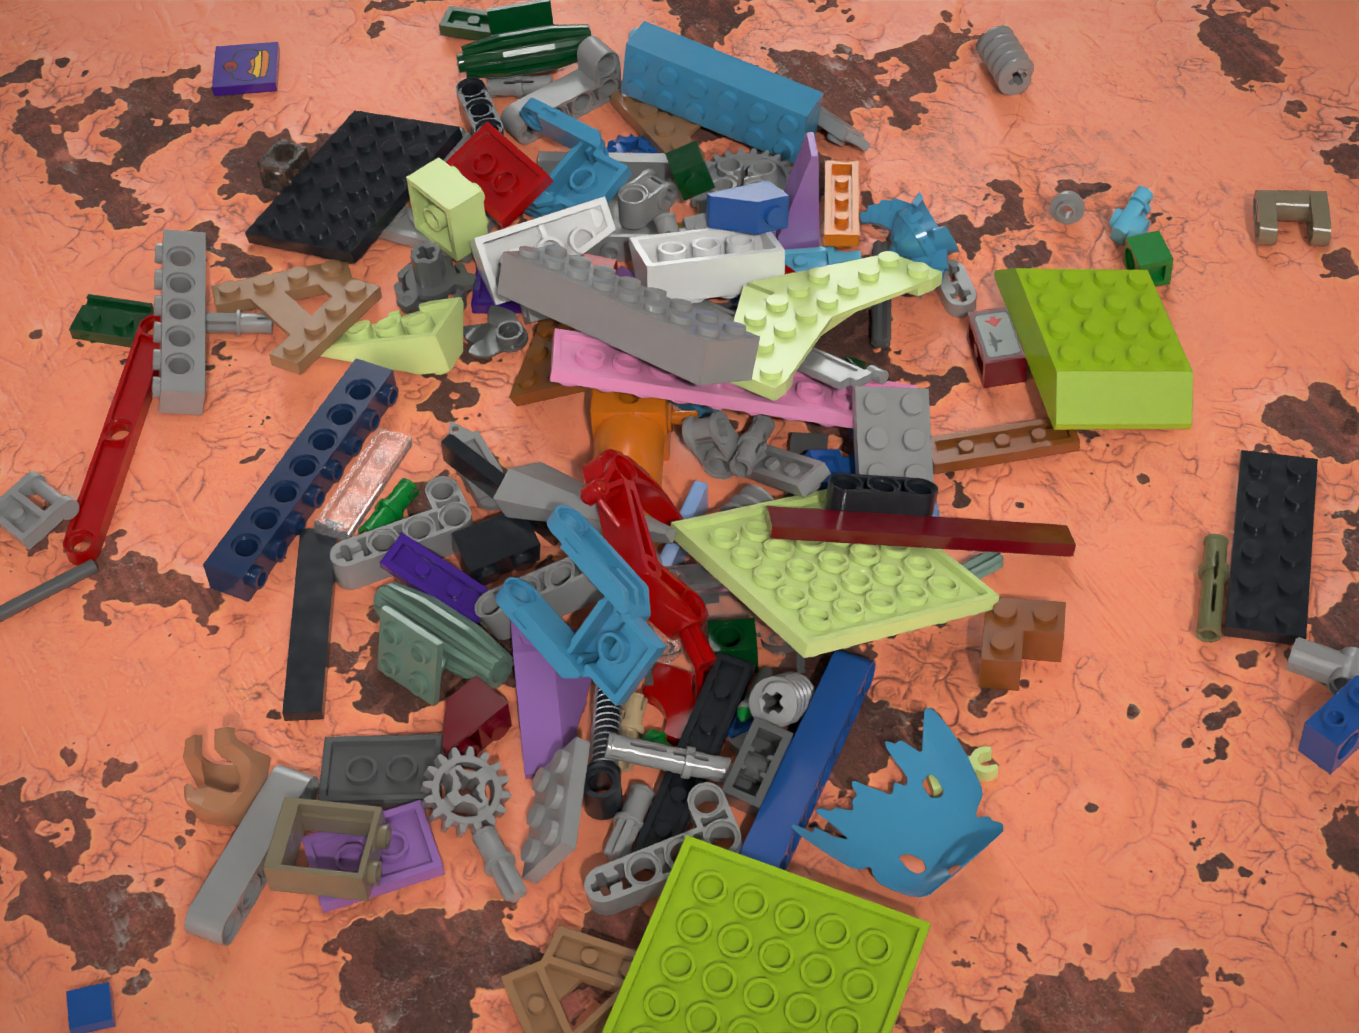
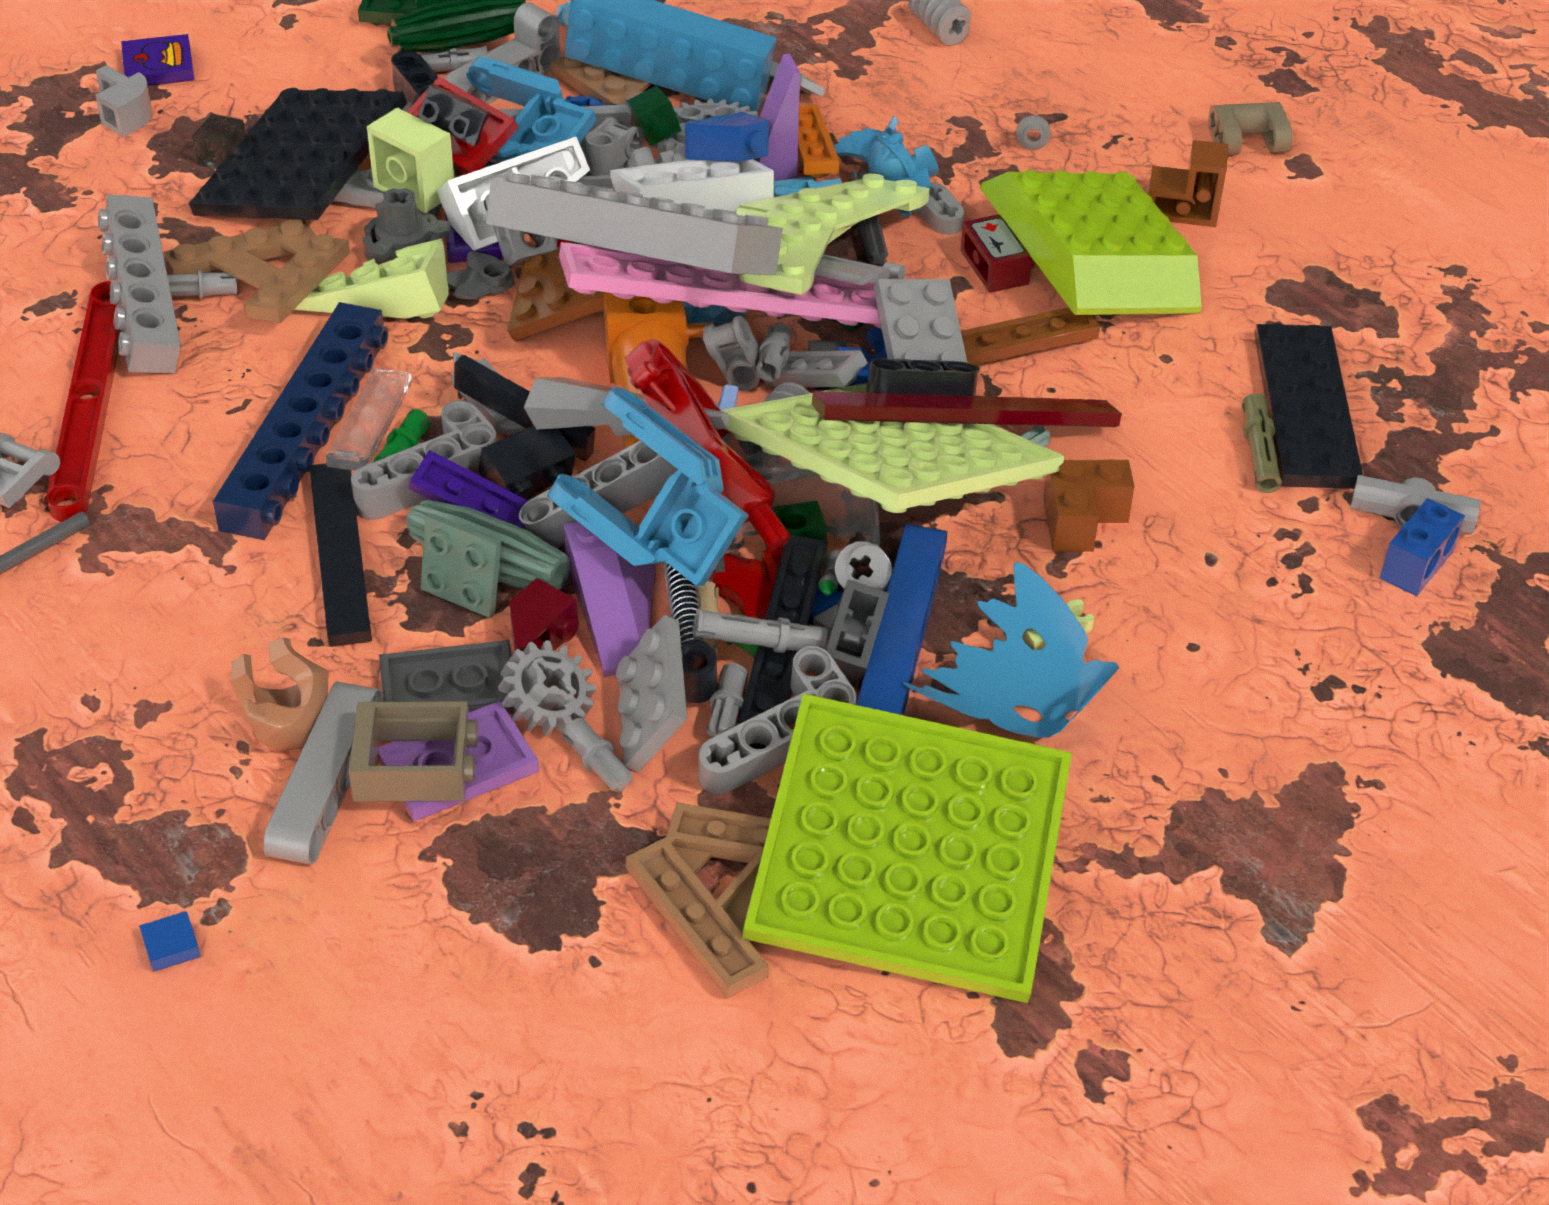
camera: 15 degrees left, 5 degrees down
dark green plate [69,294,153,348] -> none
medium azure plate [1109,186,1154,245] -> none
green brick [1123,230,1174,287] -> none
none -> light grey brick [95,65,152,137]
none -> black hips [418,84,490,146]
none -> dark orange brick [1148,140,1229,227]

